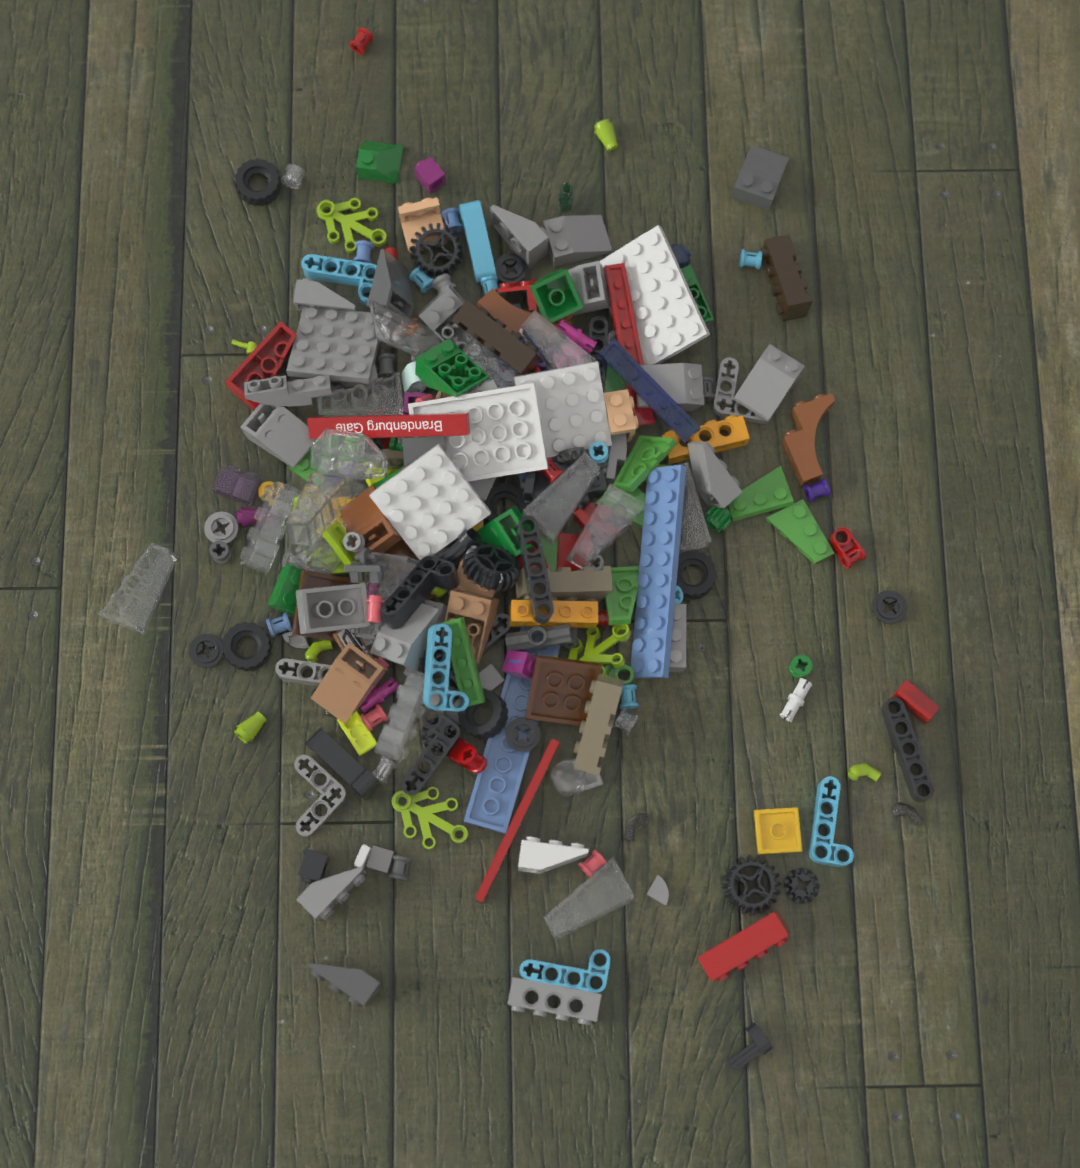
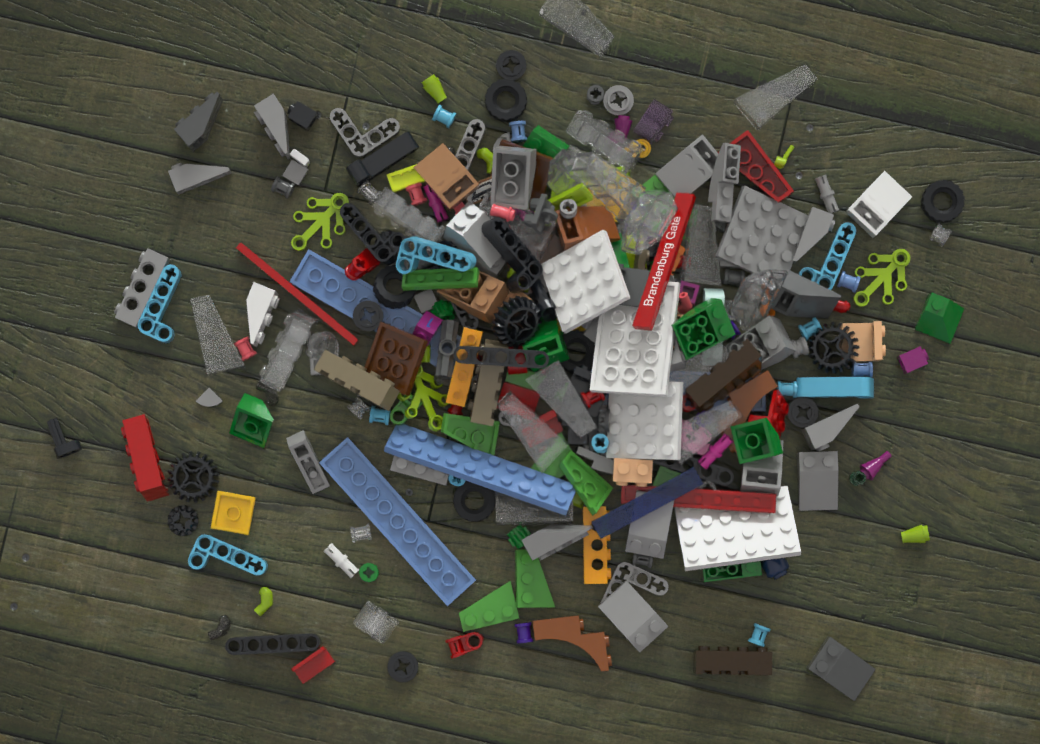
camera: 105 degrees right, 10 degrees up
none -> light grey slope [168,163,232,195]
none -> green slope [229,393,274,448]
none -> clear wedge [259,309,319,392]
none -> light grey slope [286,430,330,494]
none -> medium blue plate [319,437,476,606]
none -> clear bush [350,523,372,543]
none -> clear brick [353,600,399,644]
none -> green gear [431,300,456,324]
none -> medium azure bush [432,105,457,129]
none -> clear wedge [733,64,818,131]
none -> light grey pin [815,175,839,214]
none -> white slope [846,171,912,238]
none -> magenta cone [859,451,892,480]

